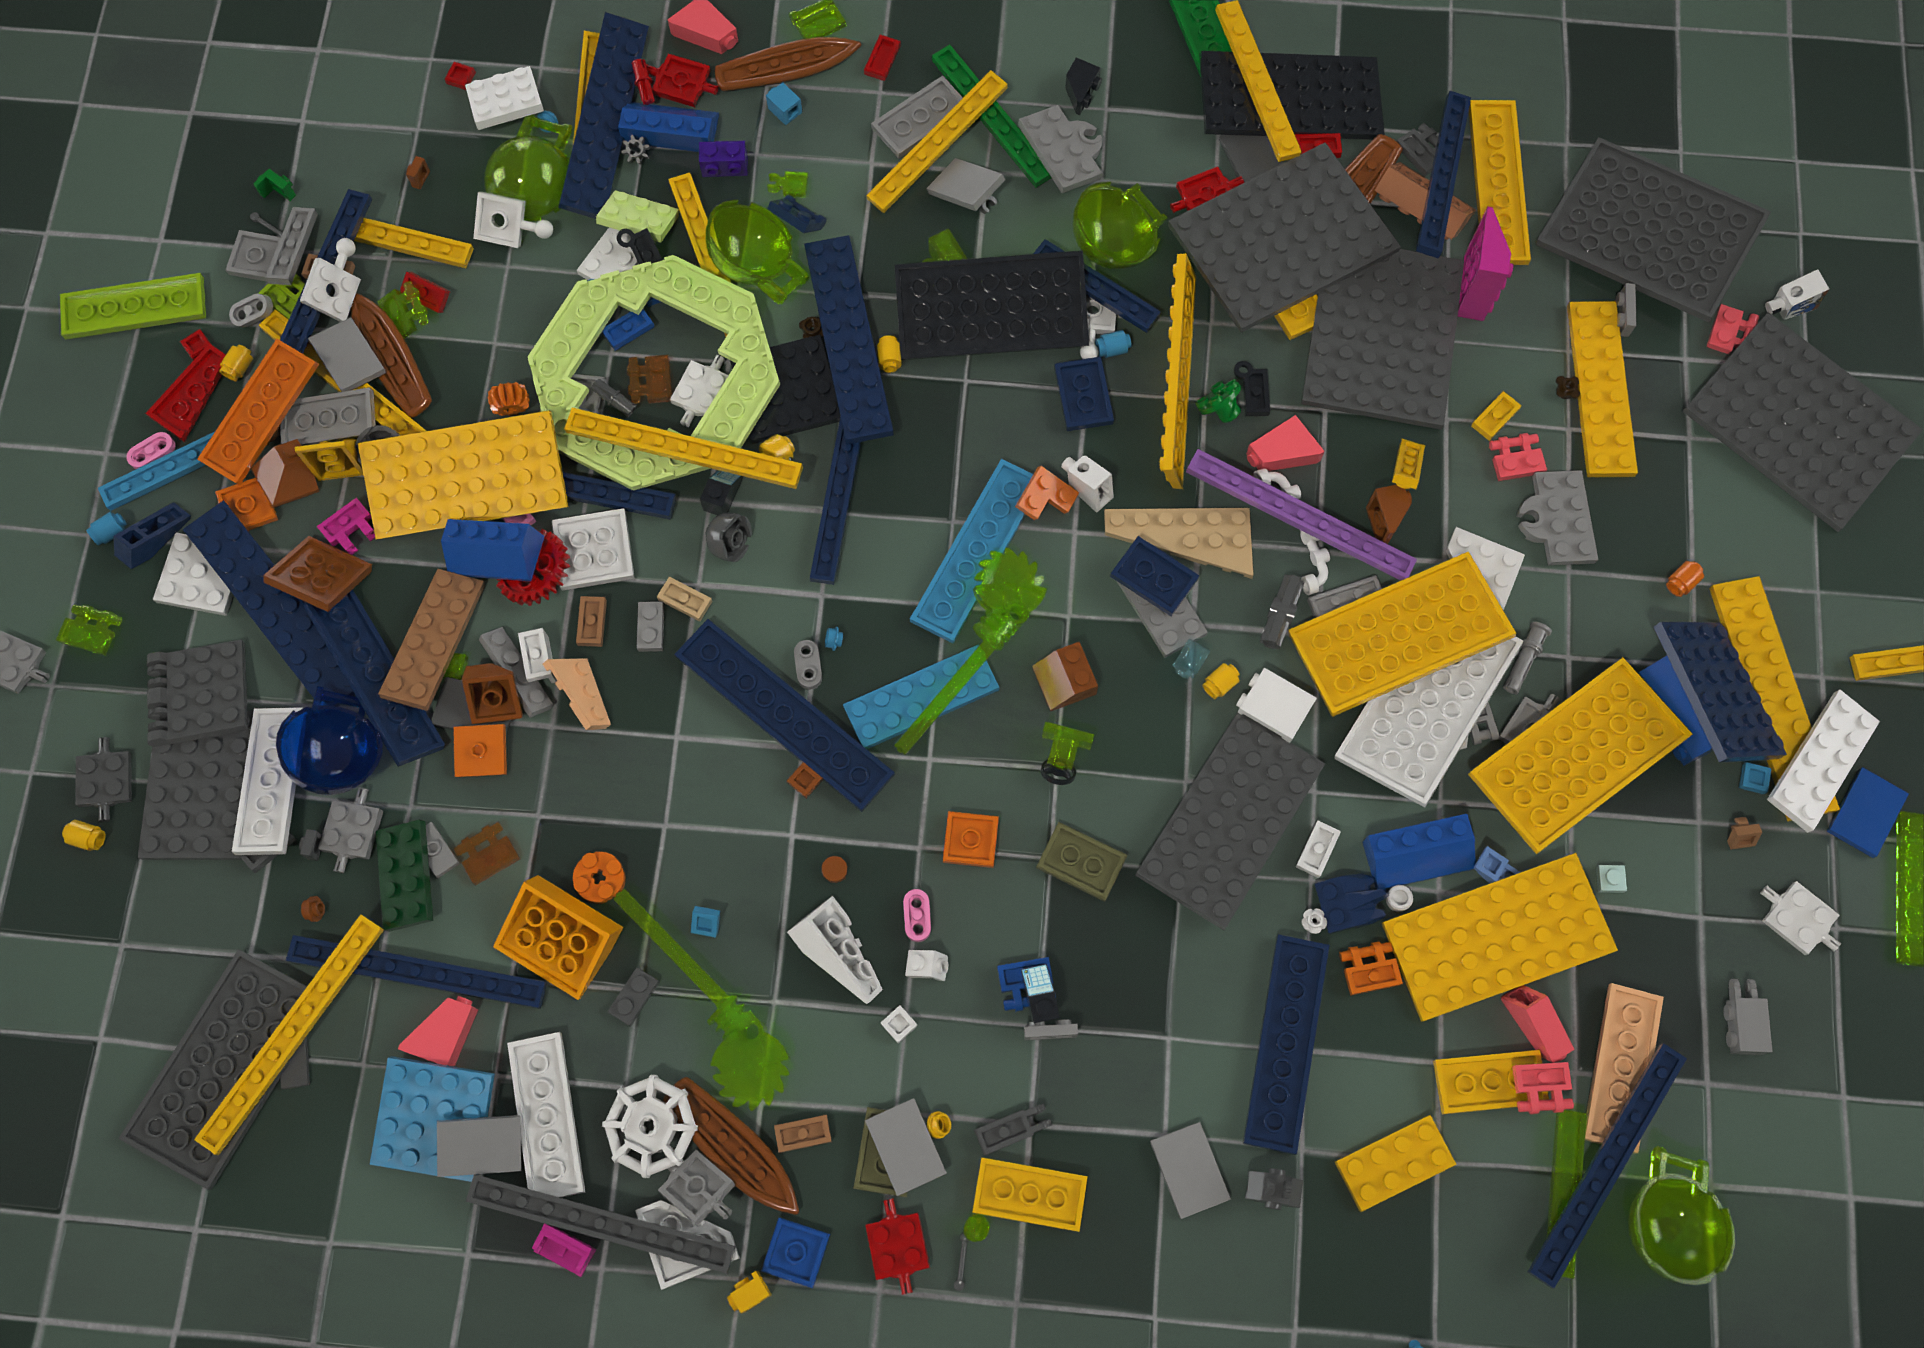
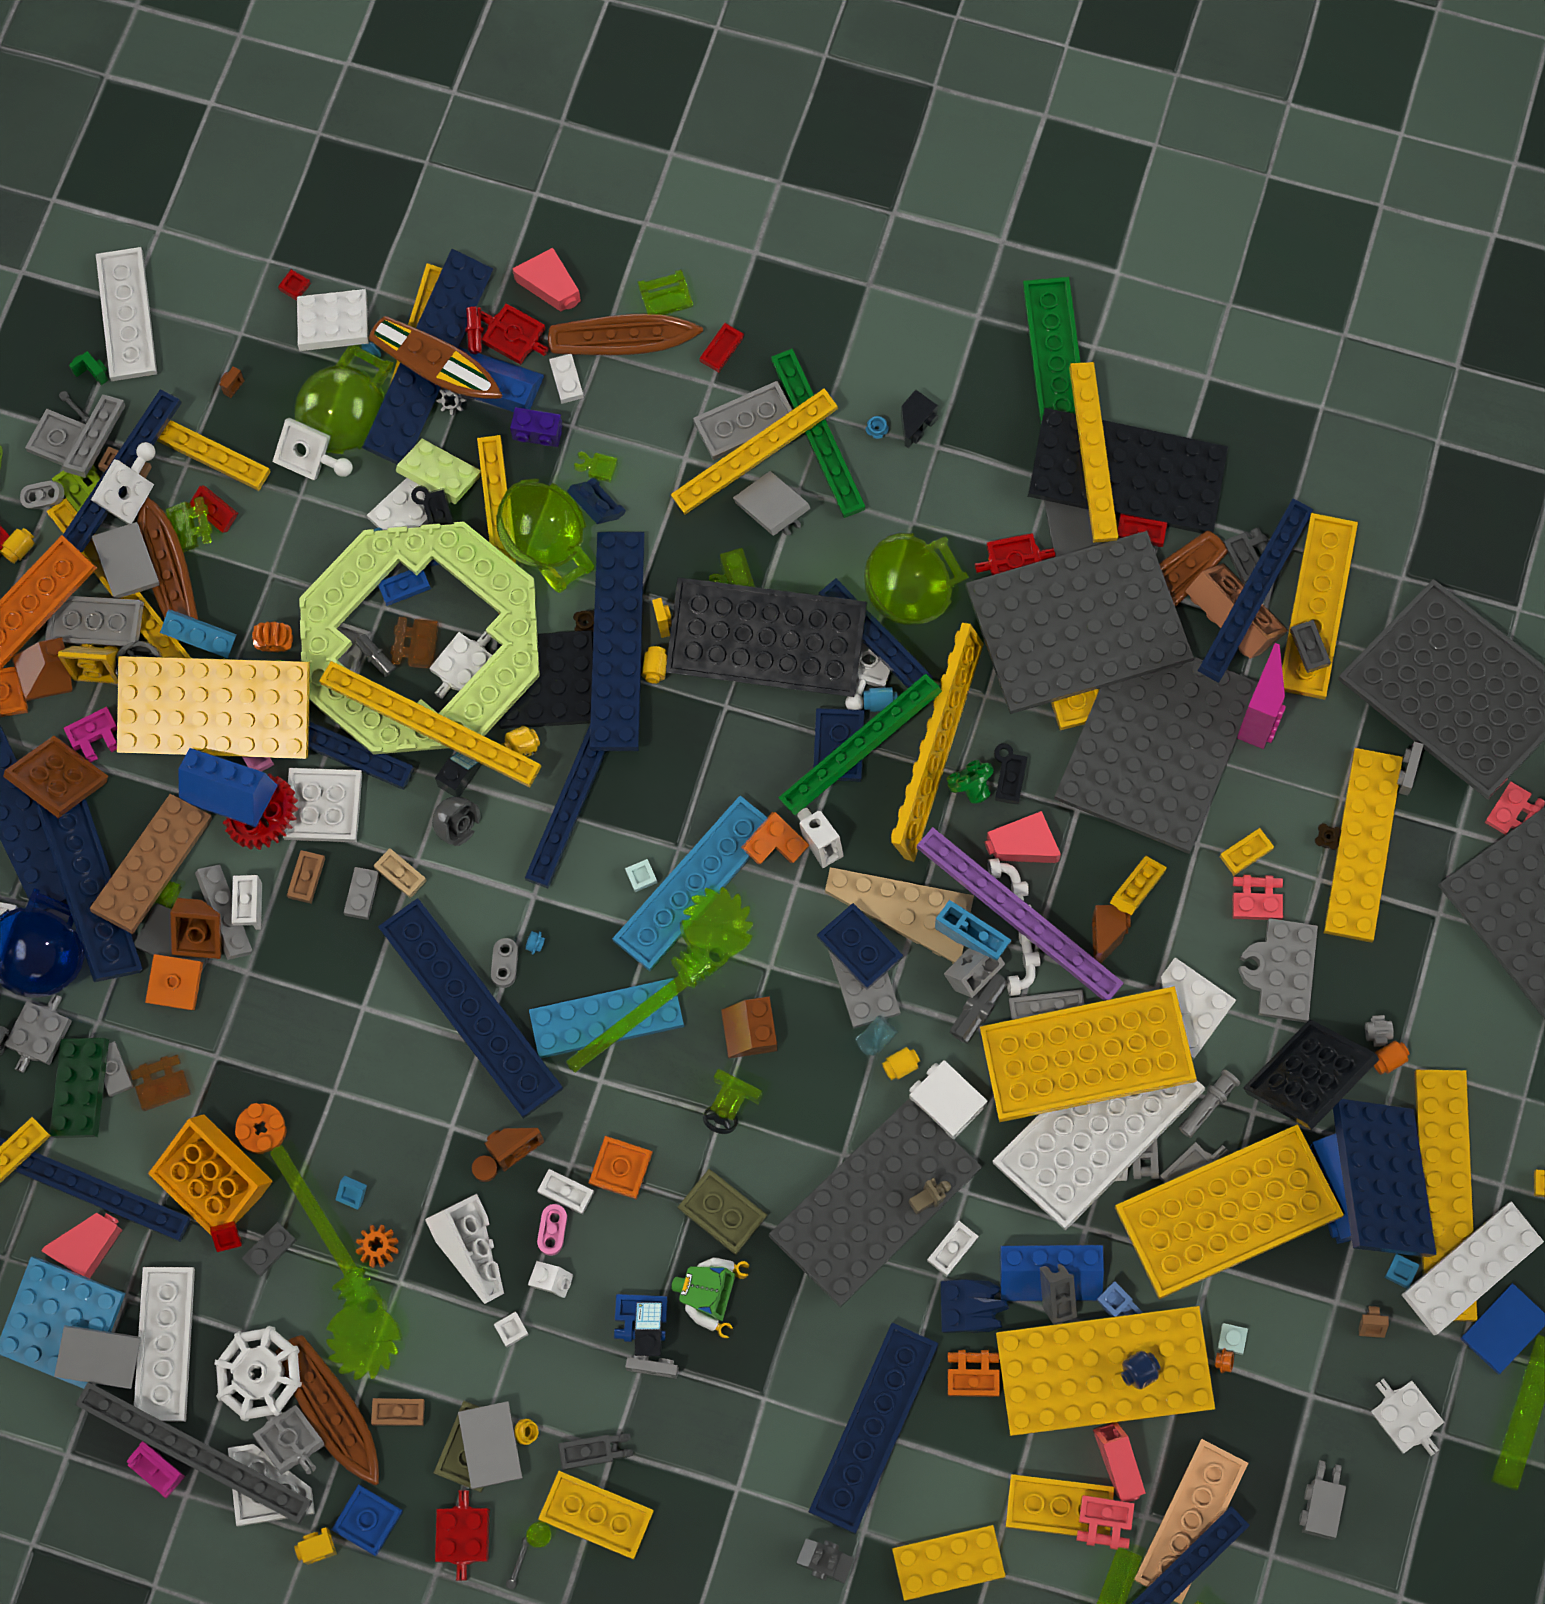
camera: 15 degrees right, 0 degrees up
light nougat wing [542,658,611,730] -> none
dark azure brick [766,82,802,125] -> none
dark orange plate [787,762,823,799] -> none
light grey plate [1018,105,1103,193] -> none
light grey tile [1150,1122,1231,1219] -> none
white plate [1302,908,1327,934] -> none
white tile [1386,885,1413,912] -> none
none -> white plate [96,247,157,381]
none -> dark azure plate [160,609,237,658]
none -> red tile [210,1221,242,1252]
none -> orange gear [356,1225,399,1268]
none -> dark orange piece [369,316,502,399]
none -> dark orange slope [484,1128,544,1172]
none -> white plate [538,1169,594,1215]
none -> white plate [549,354,584,404]
none -> light aqua plate [625,859,657,892]
none -> yellow plate [652,598,672,638]
none -> bright green torso [672,1258,749,1338]
none -> green plate [778,674,942,816]
none -> dark azure plate [866,416,889,439]
none -> dark tan piece [909,1178,951,1215]
none -> dark azure slope [935,900,1011,960]
none -> light grey brick [944,948,1005,998]
none -> dark grey hinge [1040,1264,1077,1324]
none -> dark blue head [1121,1351,1161,1389]
none -> orange plate [1215,1348,1234,1374]
none -> black plate [1243,1019,1379,1130]
none -> dark grey plate [1290,620,1331,673]
none -> light grey gear [1365,1015,1393,1047]

